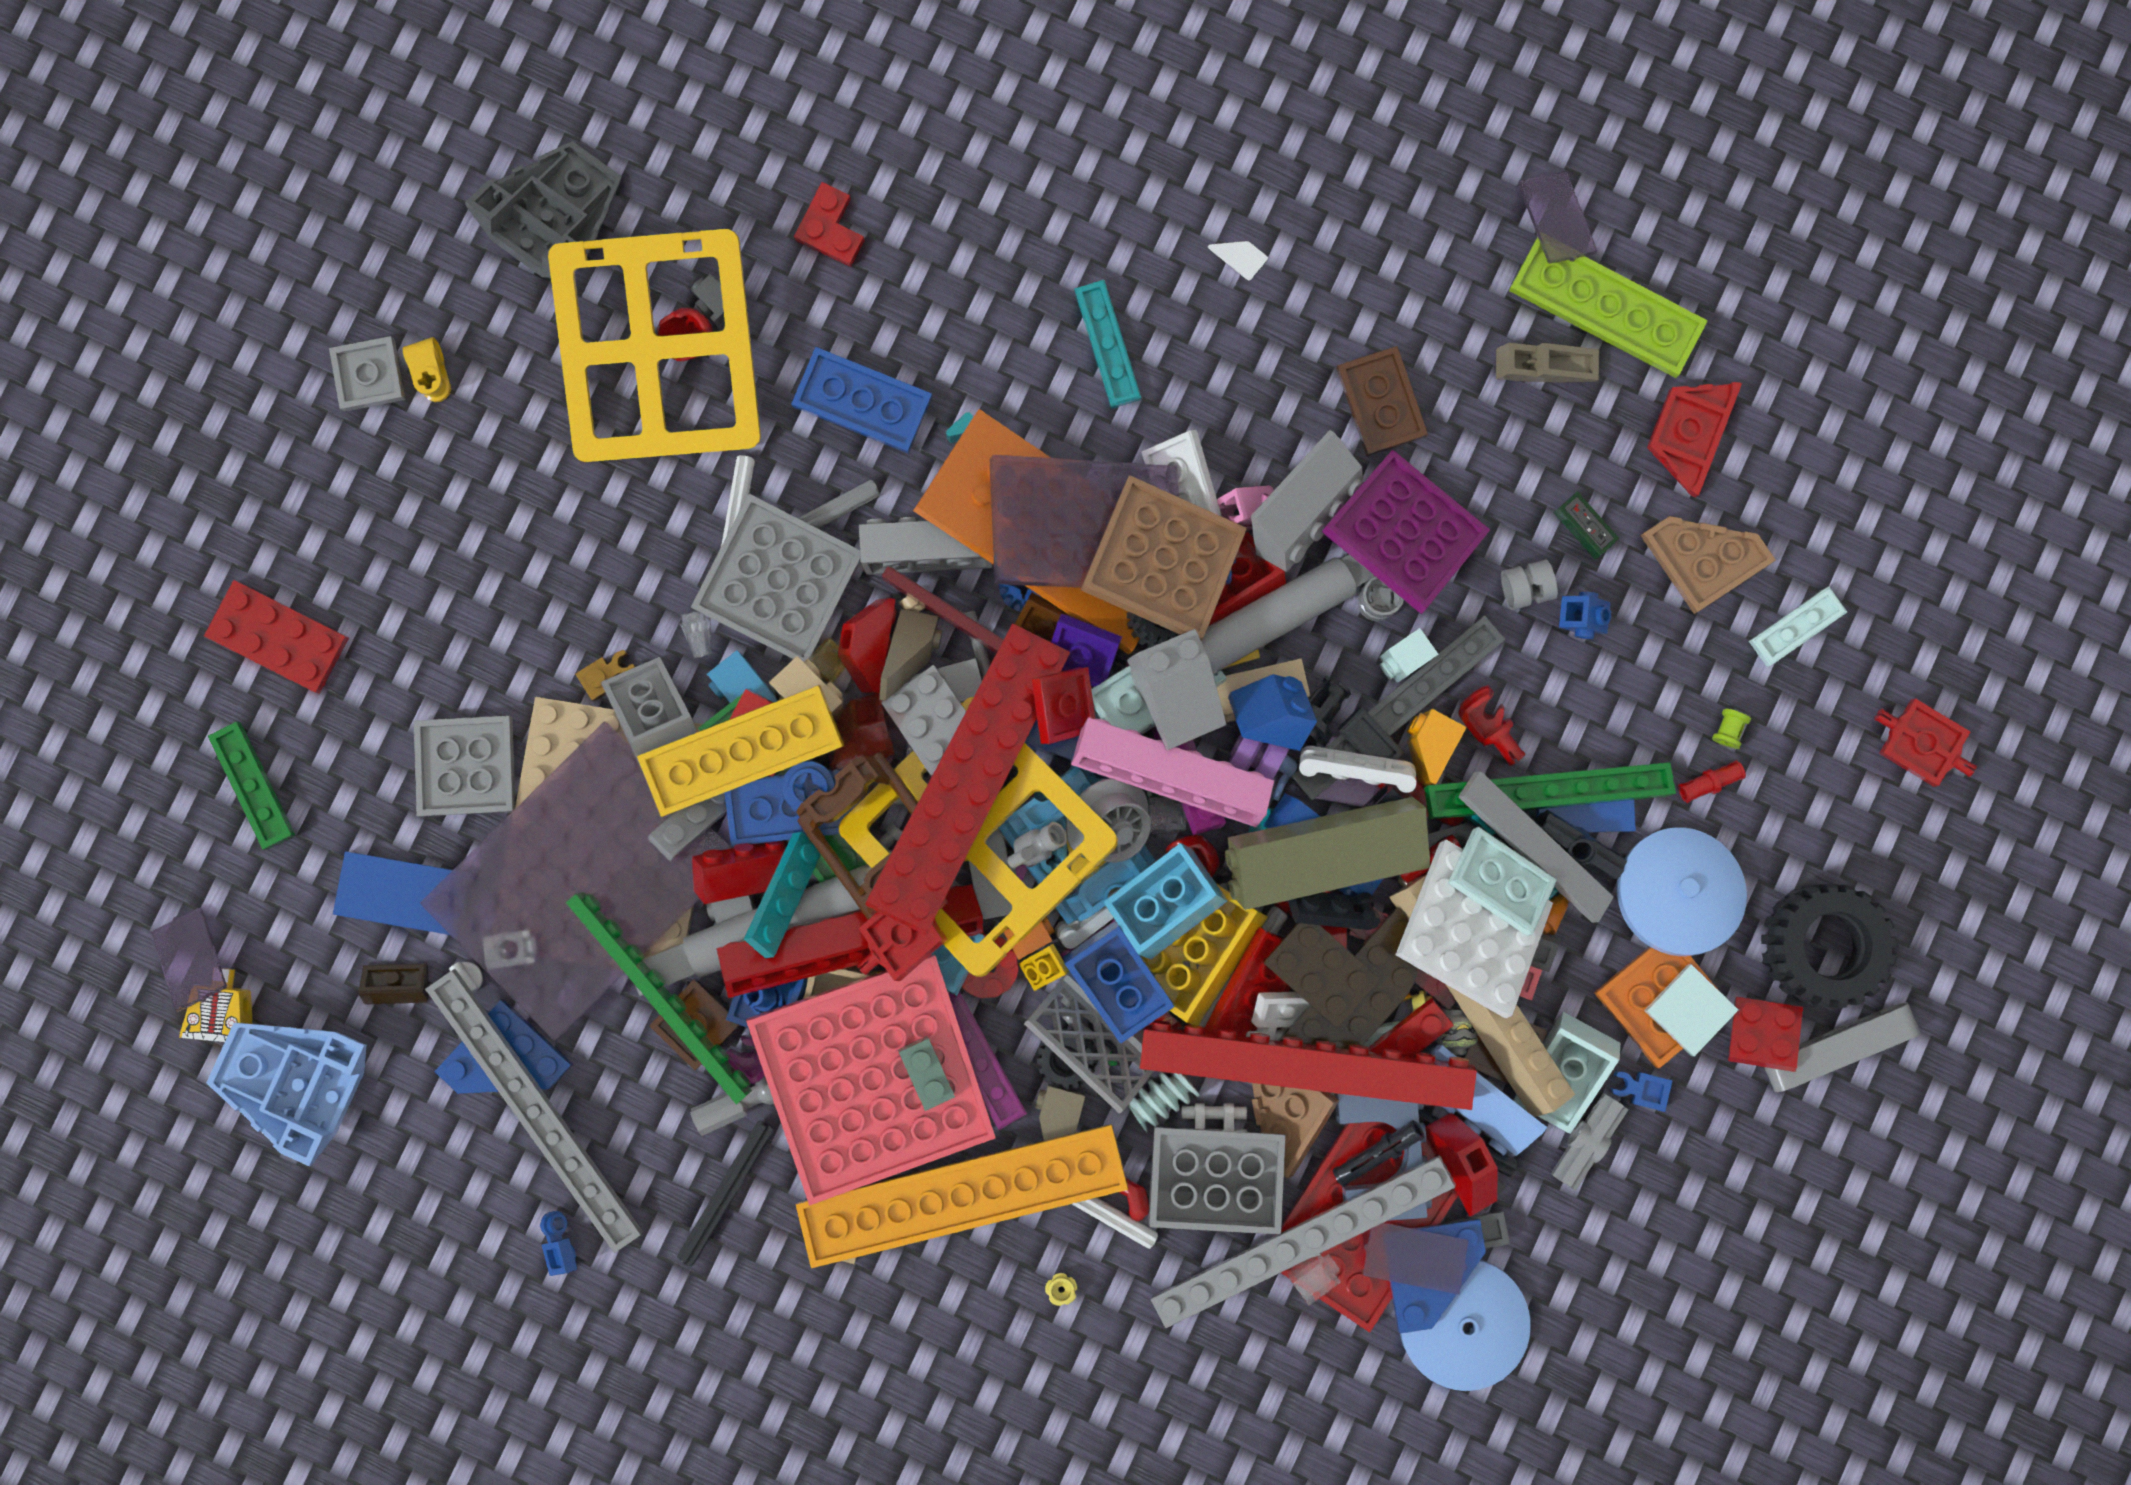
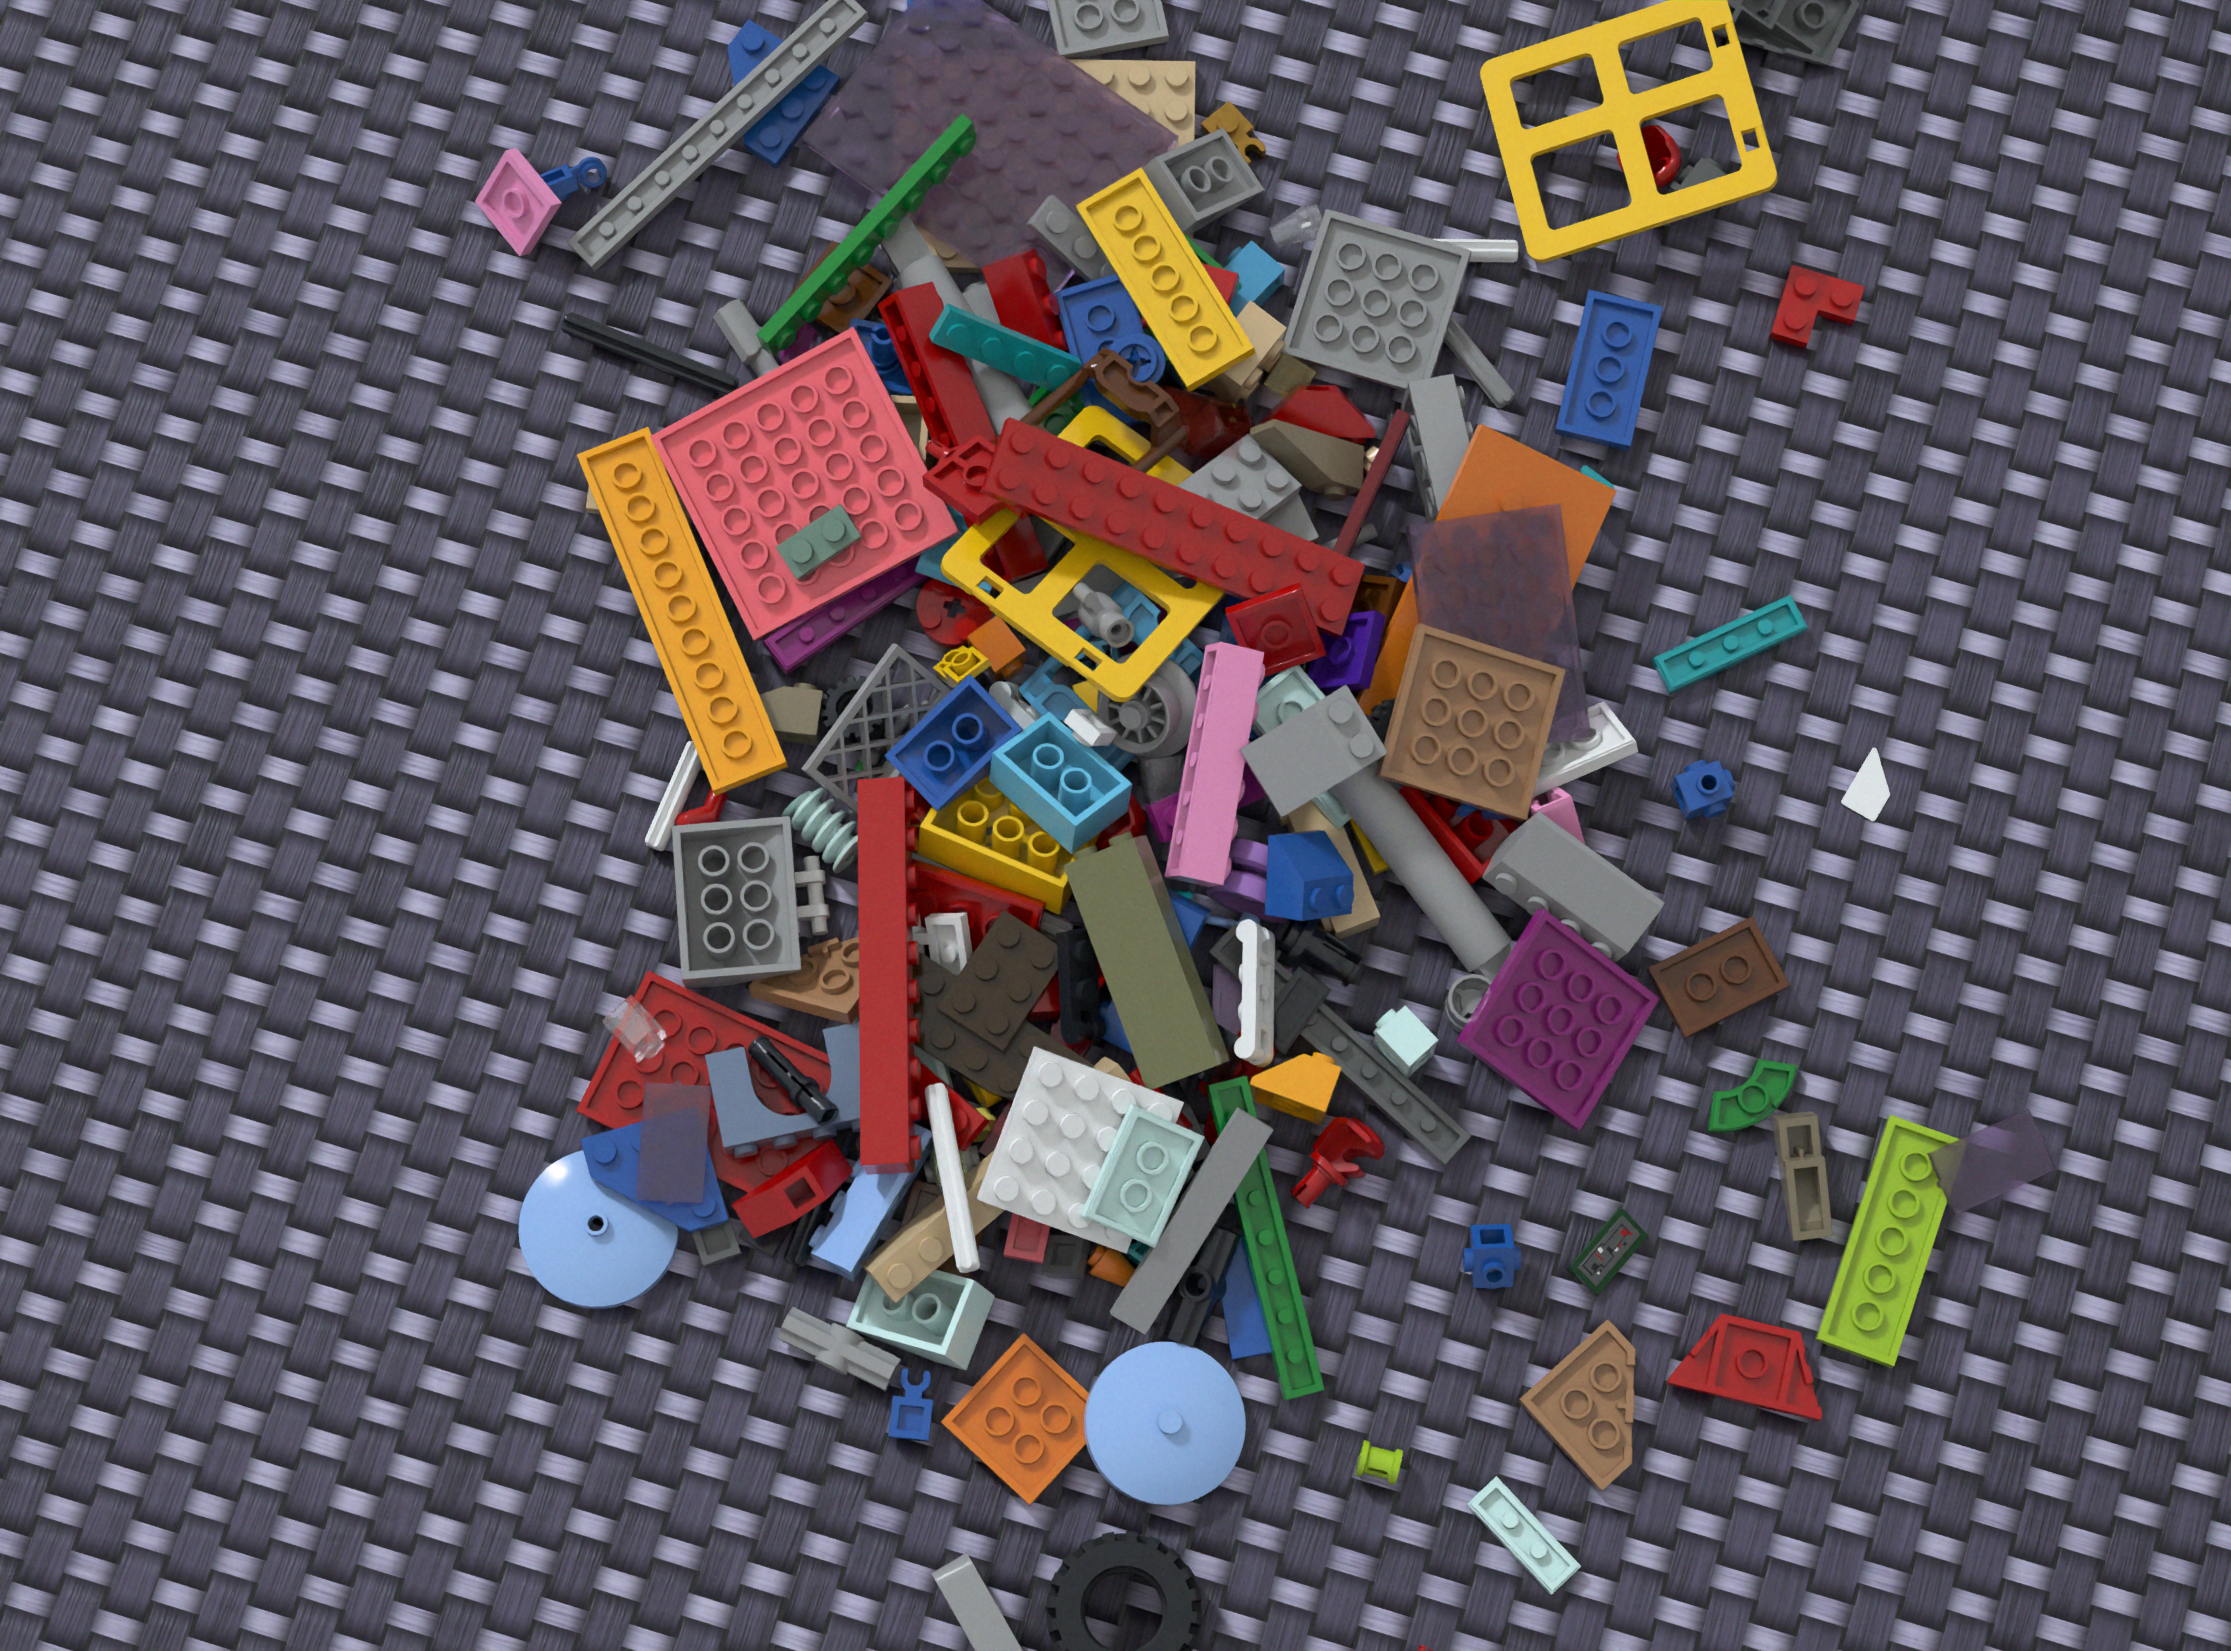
camera: 80 degrees right, 10 degrees down
white plate [449,962,483,993] -> none
clear brick [482,930,537,970] -> none
light yellow plate [1045,1273,1077,1306] -> none
light grey plate [1150,1155,1456,1328] -> none
light grey wheel [1501,559,1558,610] -> none
light aqua tile [1644,964,1738,1057] -> none
red pin [1678,760,1746,803] -> none
red plate [1728,996,1803,1072] -> none
none -> bright pink plate [475,148,562,256]
none -> white axle [924,1083,980,1273]
none -> white plate [1064,709,1117,747]
none -> blue brick [1670,760,1735,821]
none -> green tile [1707,1059,1798,1134]

